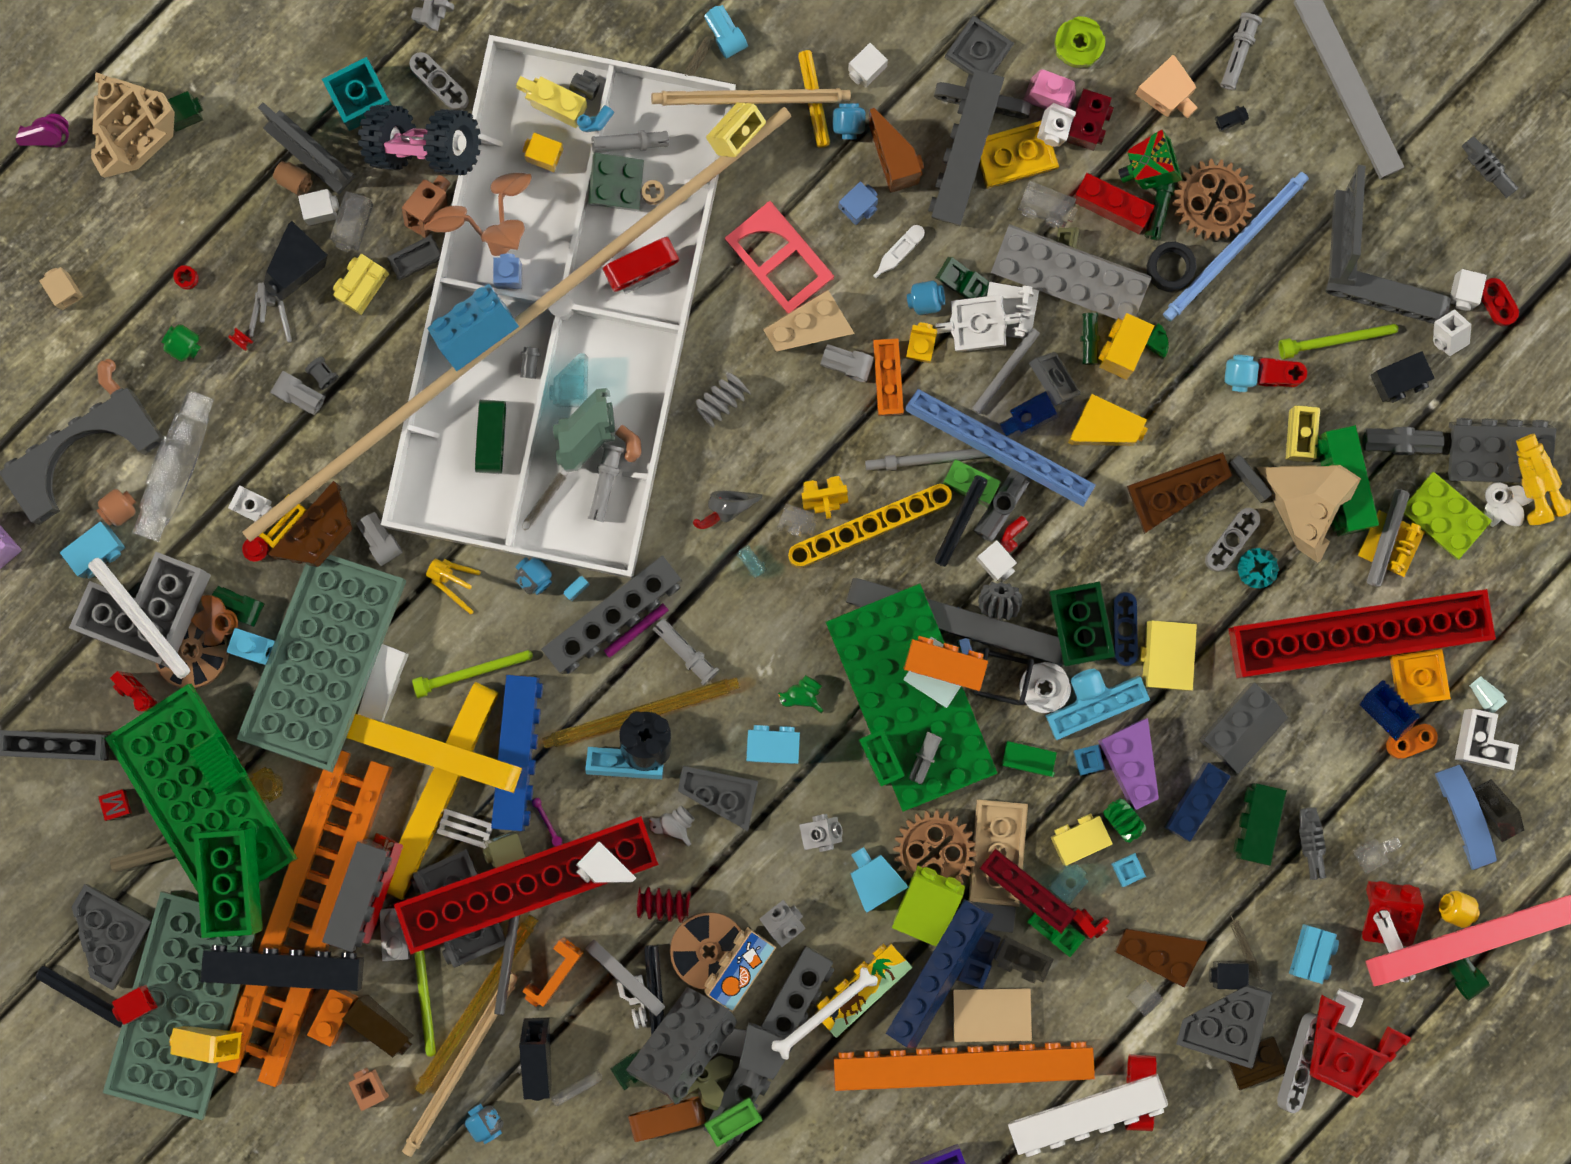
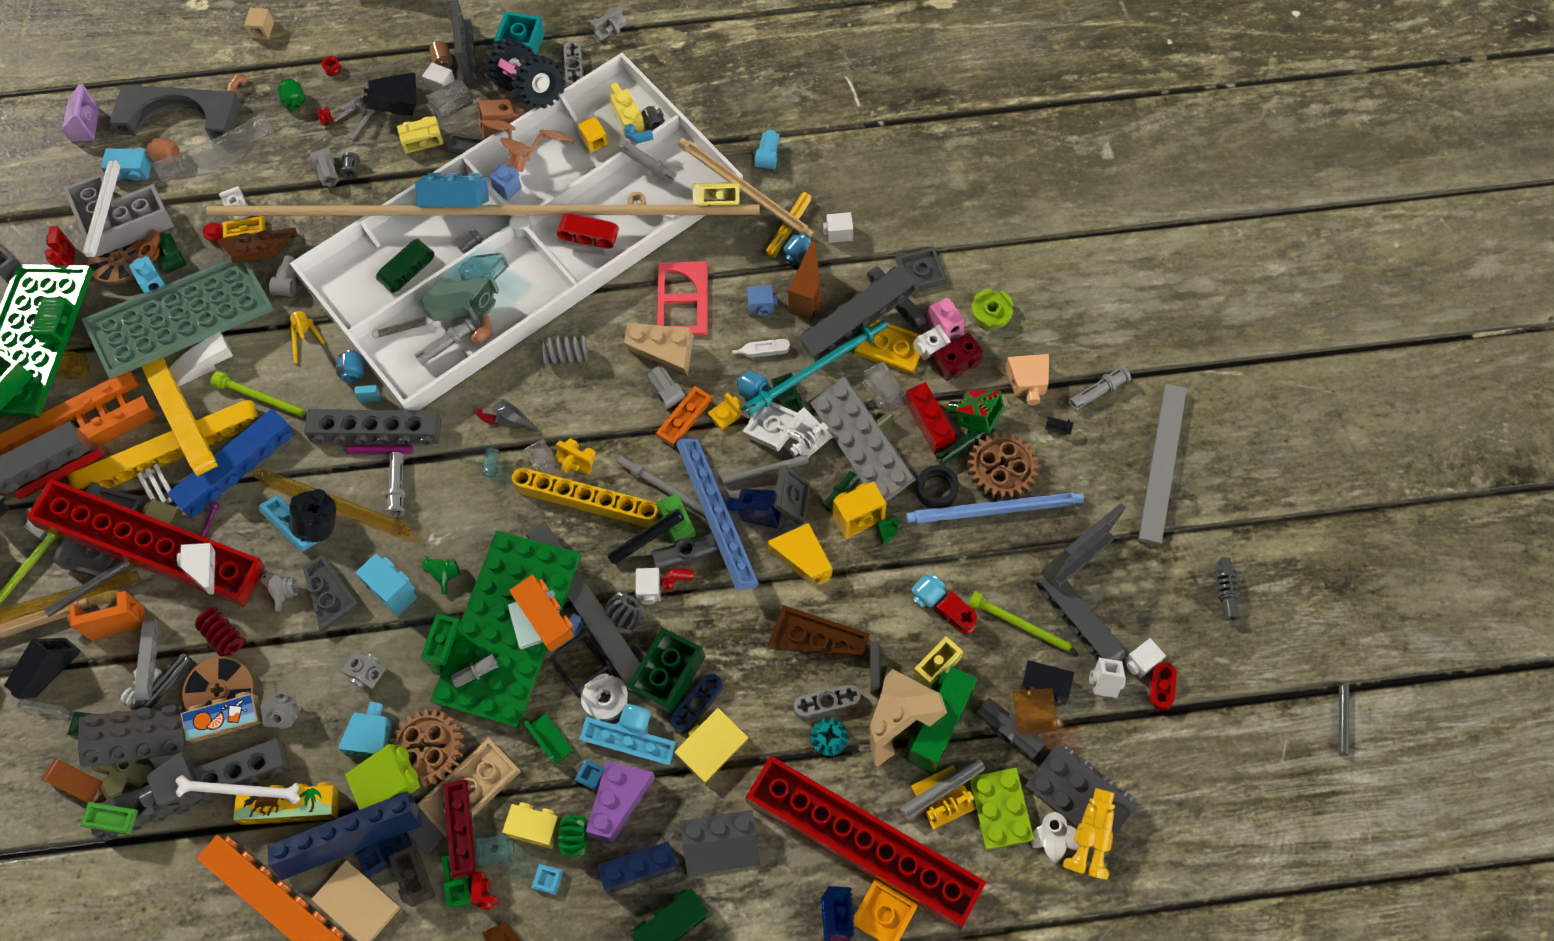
camera: 40 degrees right, 20 degrees down
dark green plate [588,152,644,211] -> none
none -> teal bar [743,320,887,416]
none -> clear orange piece [1013,687,1058,734]

